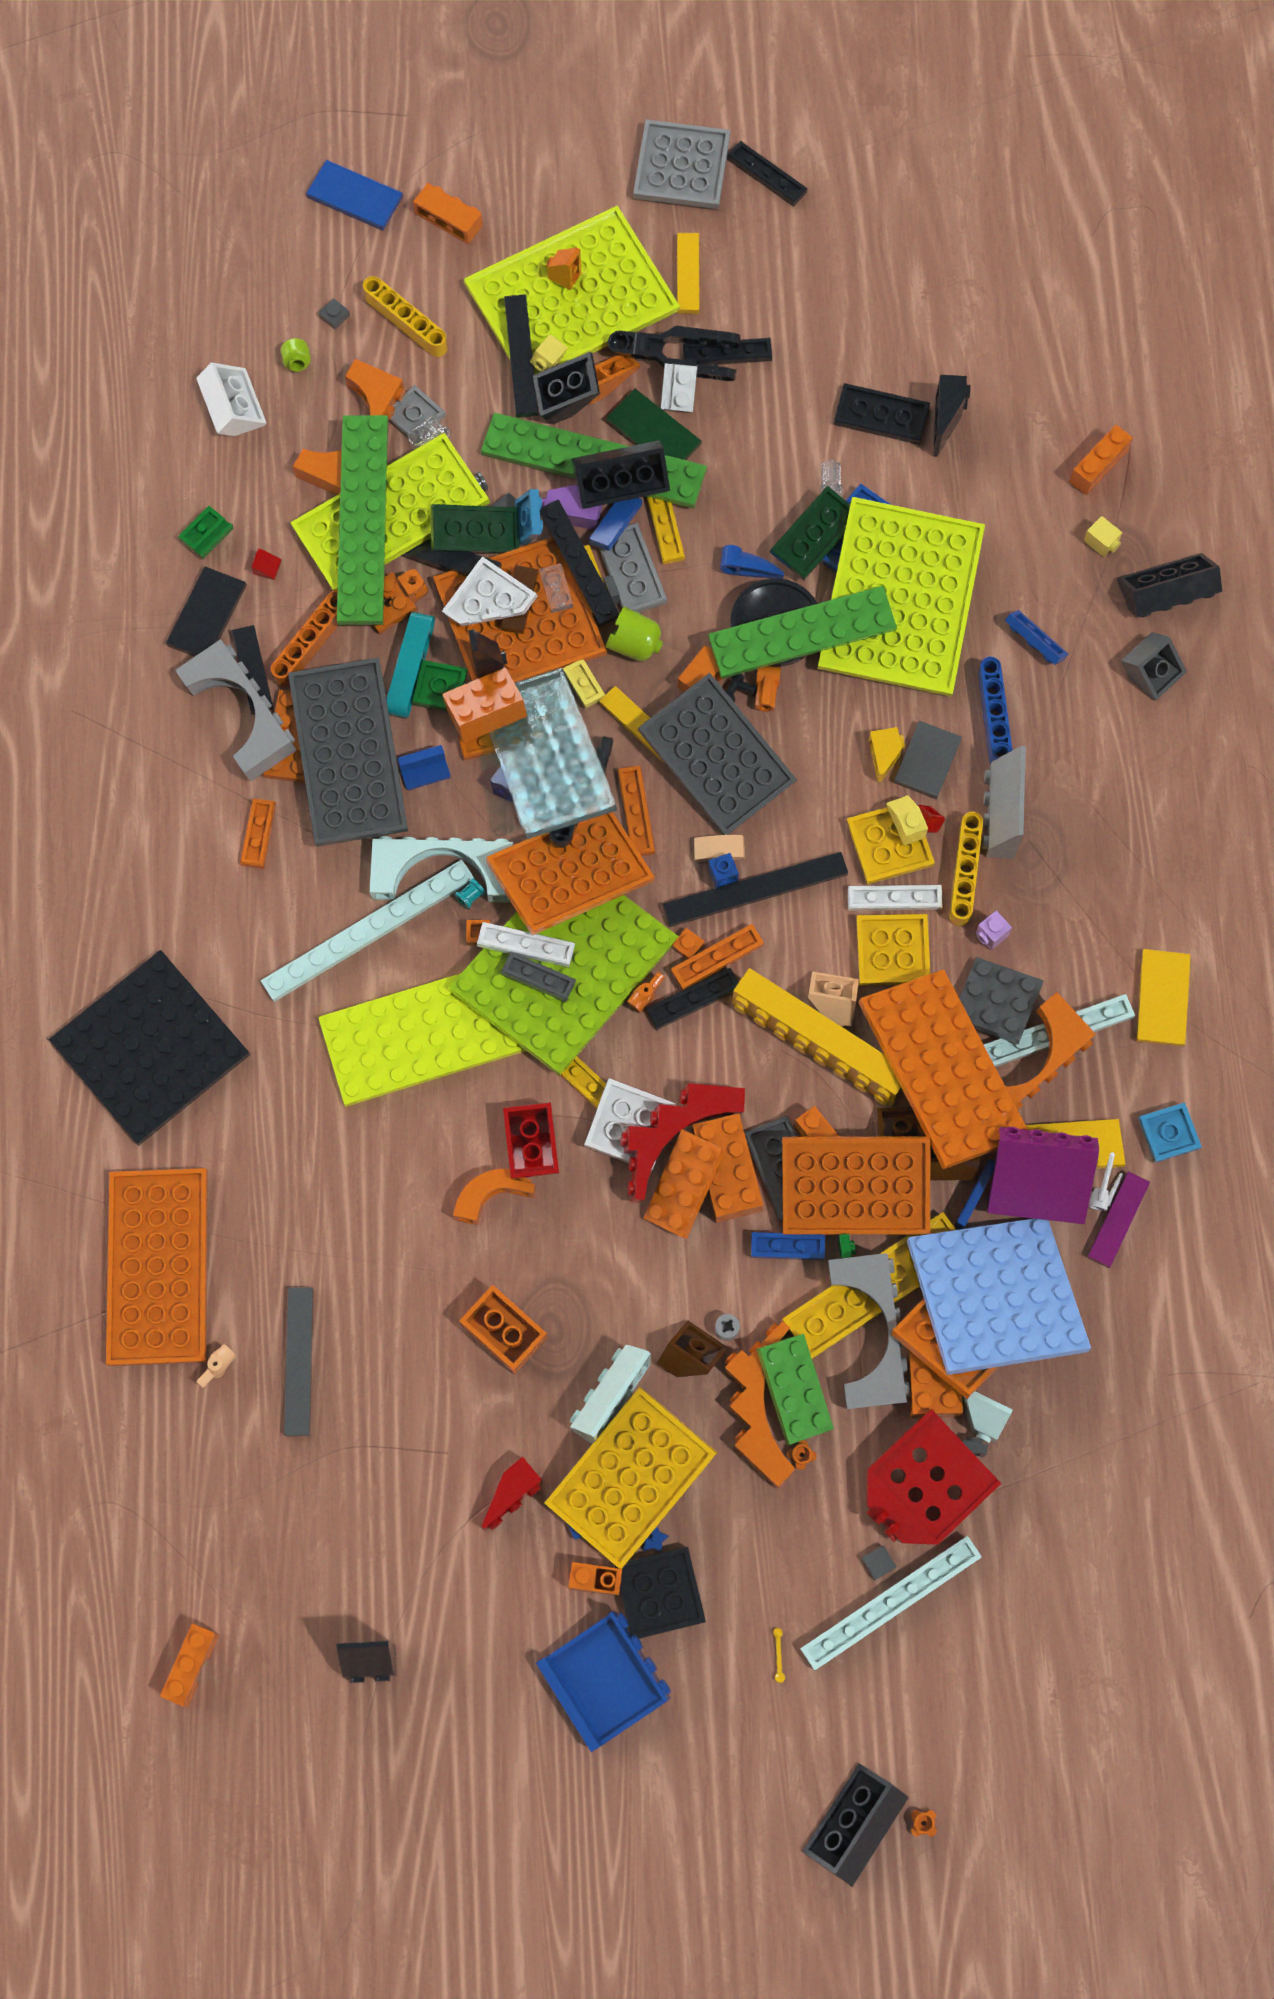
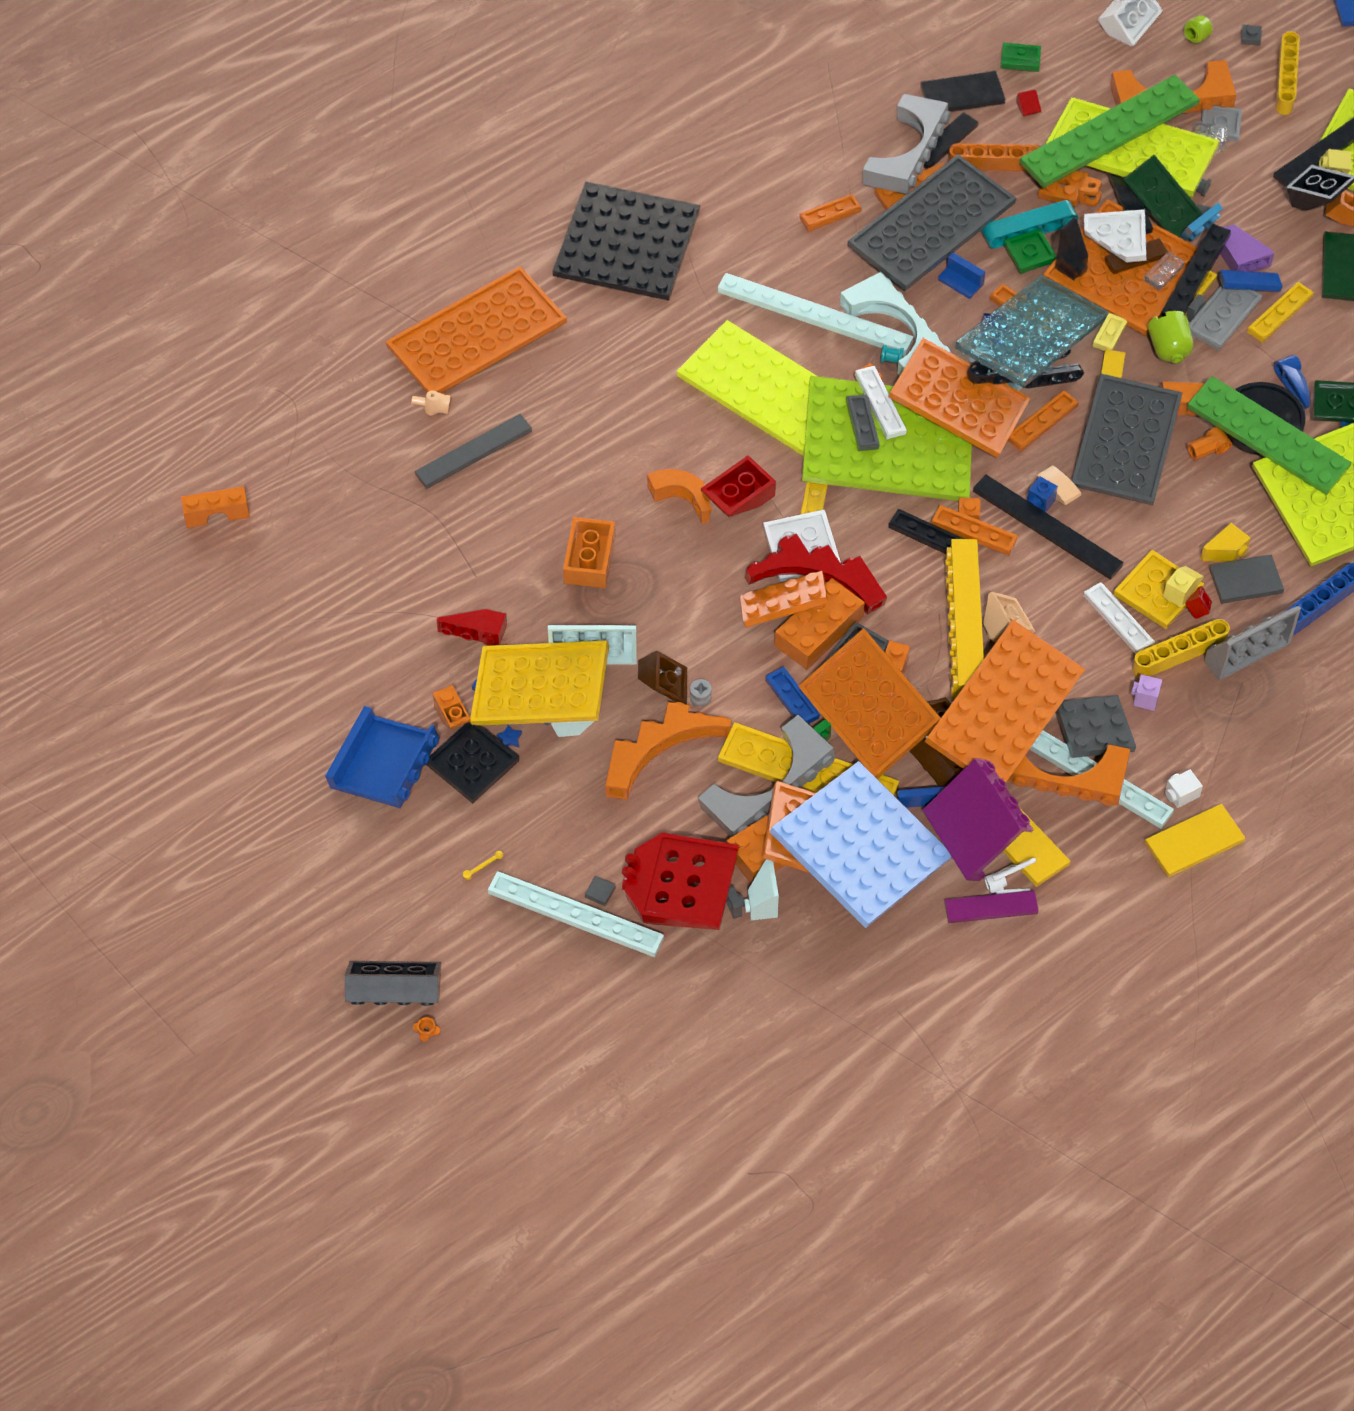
camera: 55 degrees right, 15 degrees down
black slope [336,1641,396,1683] -> none
orange brick [442,667,527,743] -> none
bright green plate [481,413,707,509] -> none
black slope [571,440,670,509] -> none
orange piece [627,972,665,1013] -> none
black piece [724,674,757,703] -> none
bright green plate [756,1334,834,1445] -> none
orange plate [787,1440,817,1470] -> none
yellow plate [856,914,931,986] -> none
dark azure plate [1138,1102,1202,1163] -> none
none -> white brick [1165,769,1203,808]

